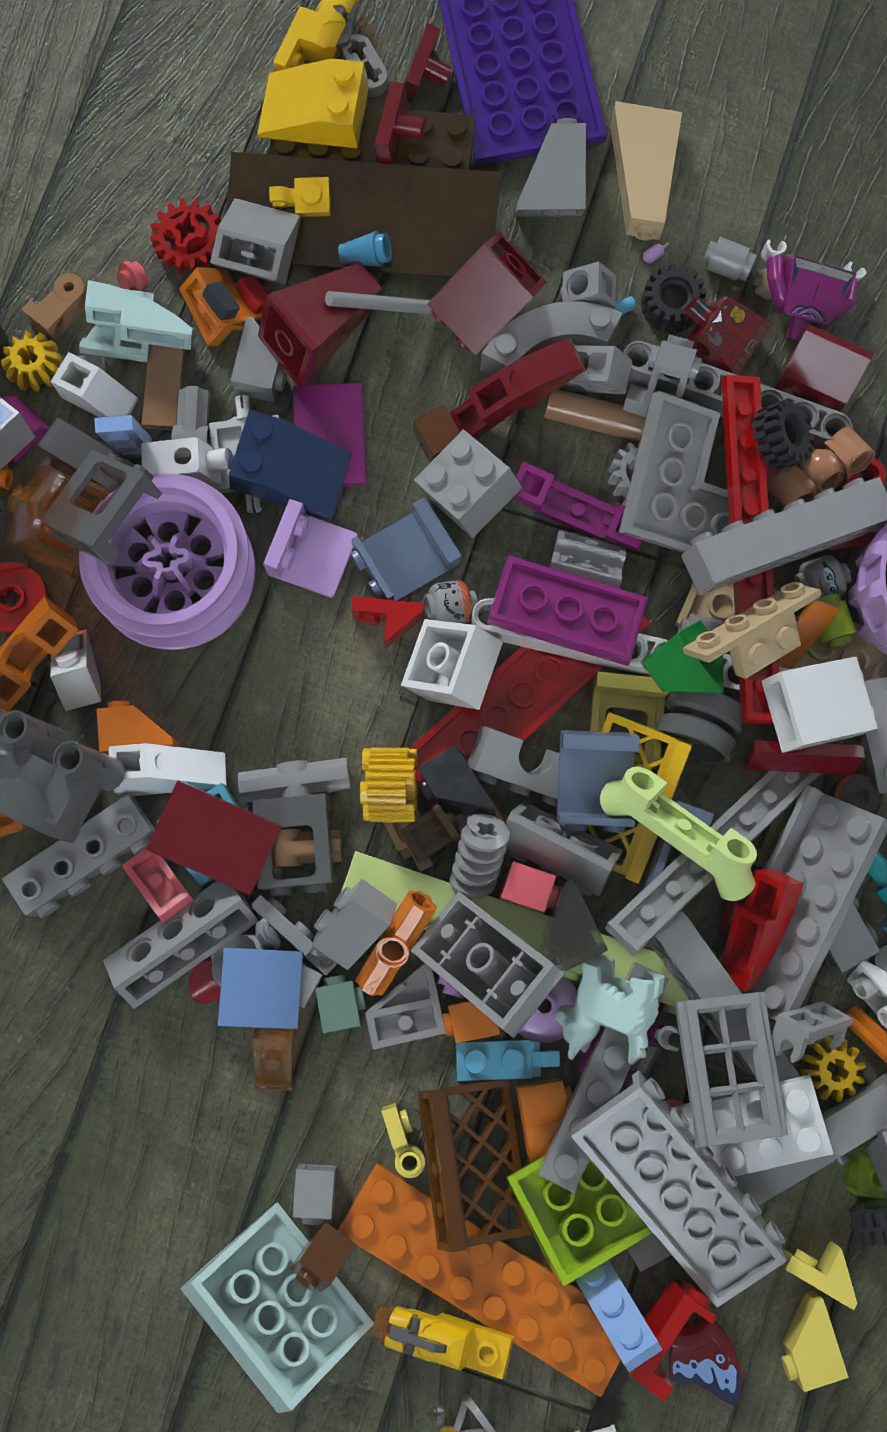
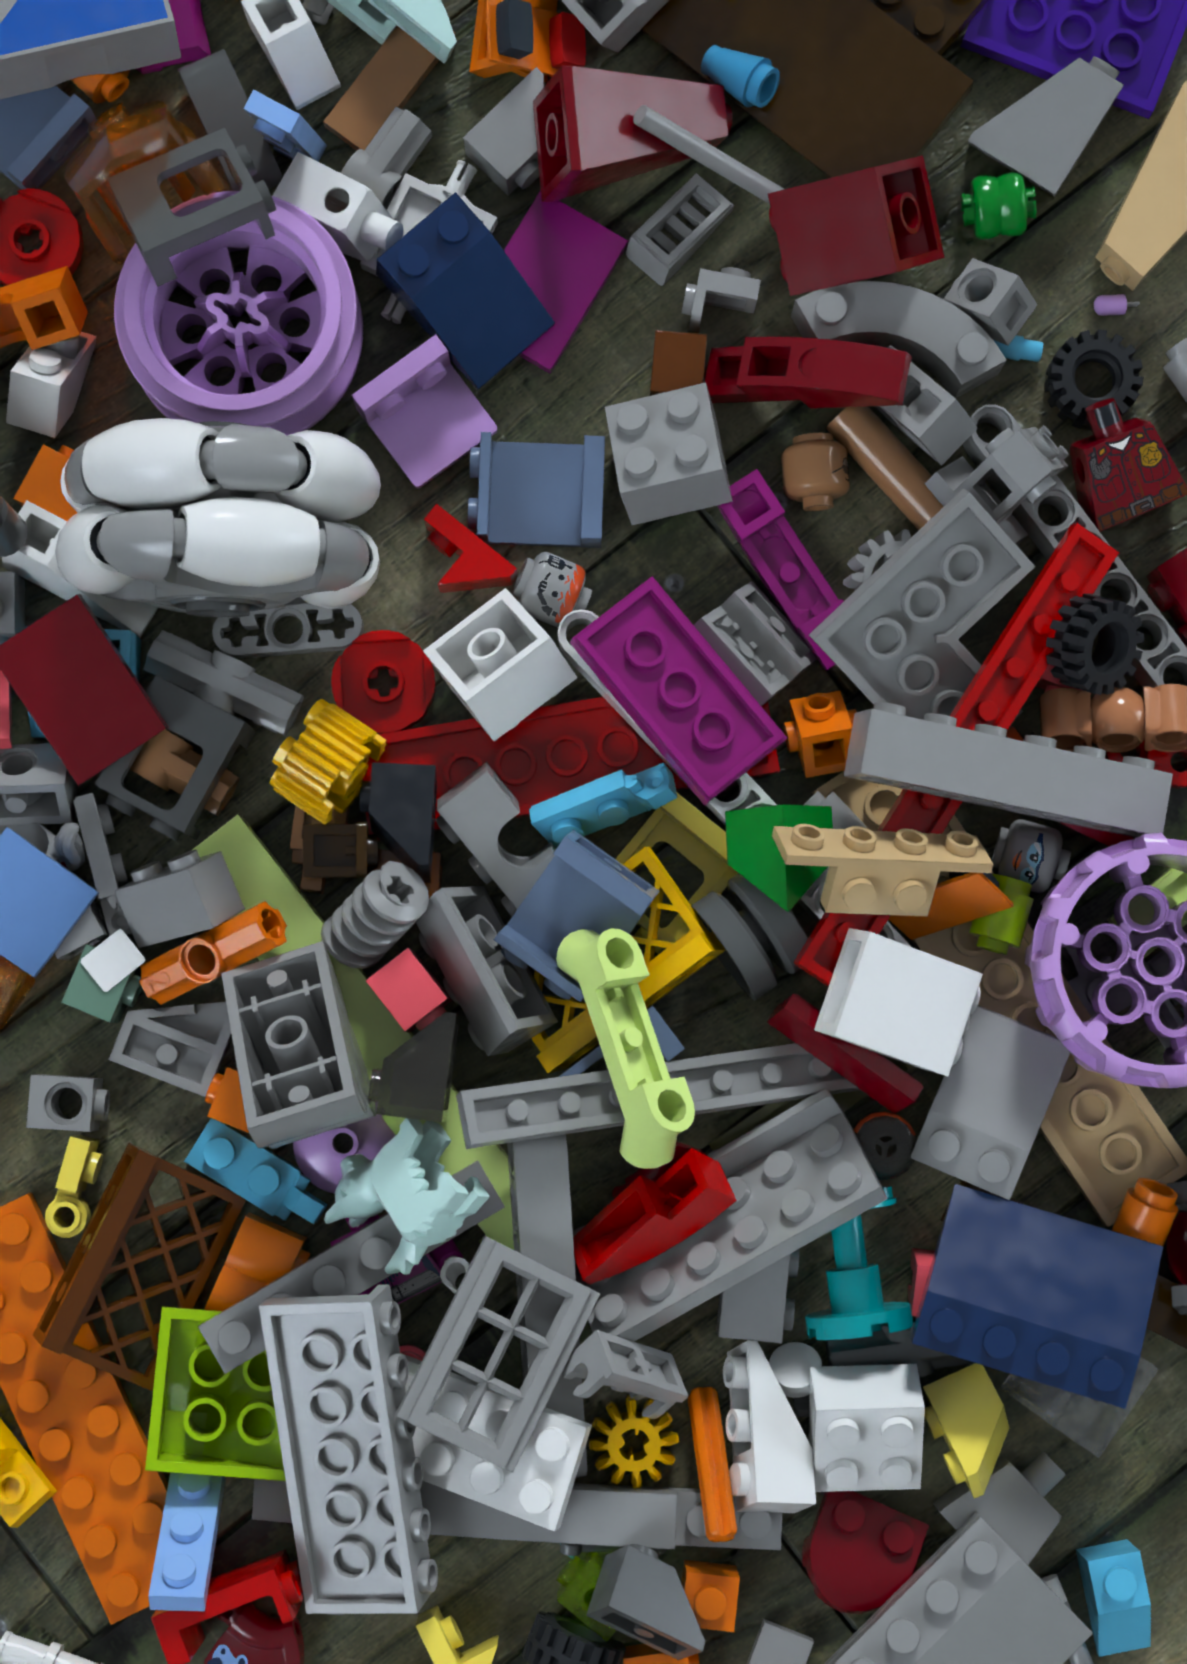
camera: 35 degrees right, 5 degrees up
none -> light grey brick [26,1074,110,1132]
none -> piece [55,418,381,617]
none -> white sticker [81,929,145,992]
none -> light grey beam [212,603,364,659]
none -> red plate [331,630,436,734]
none -> medium azure hinge [529,762,677,848]
none -> light grey slope [626,173,734,286]
none -> light grey bracket [681,267,761,332]
none -> medium nougat head [781,432,850,511]
none -> orange brick [783,690,857,778]
none -> green piece [961,172,1037,240]

